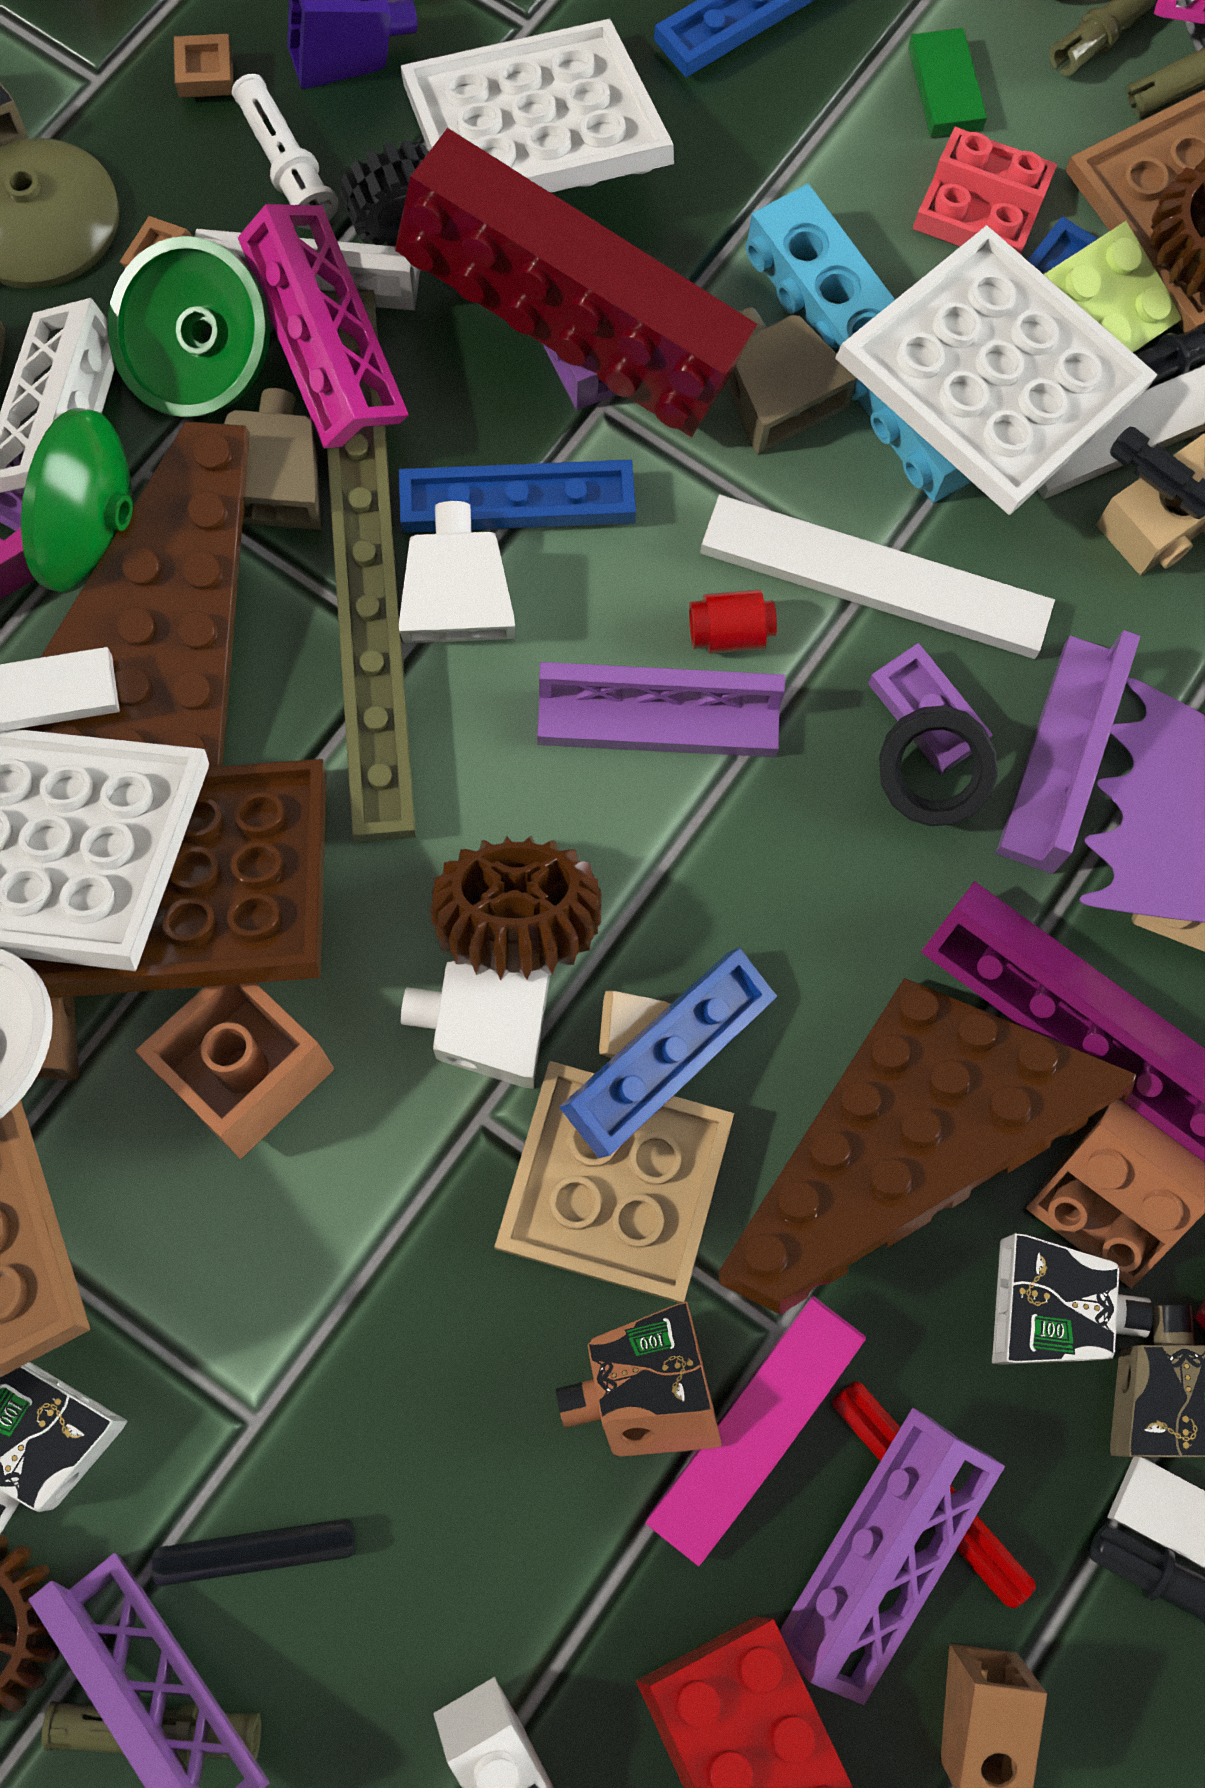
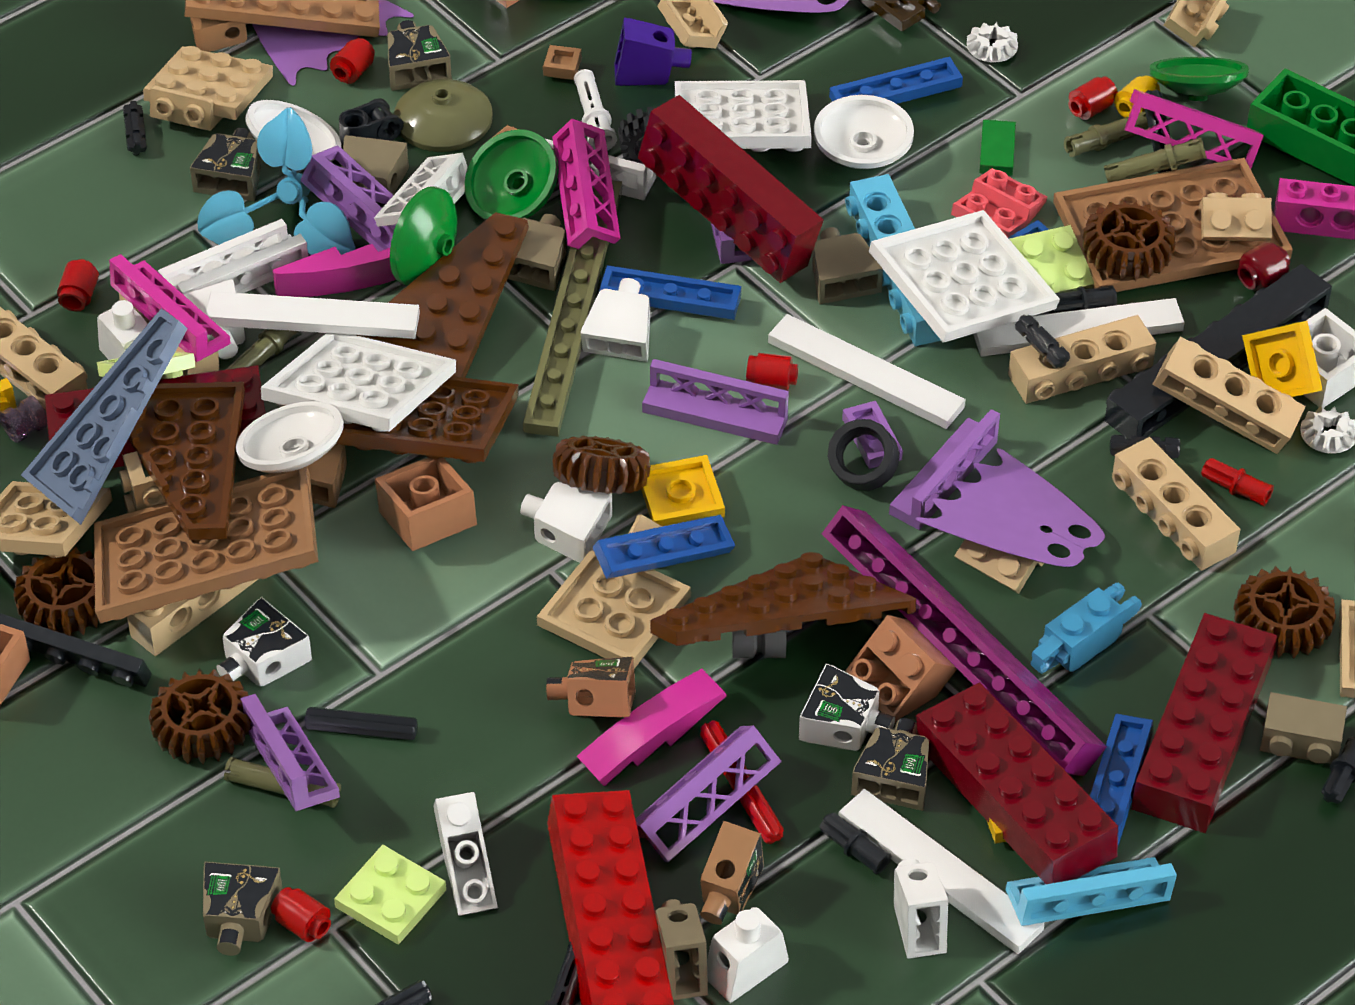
camera: 20 degrees right, 25 degrees down
none -> yellow plate [641,455,725,527]
none -> white dish [814,95,914,169]

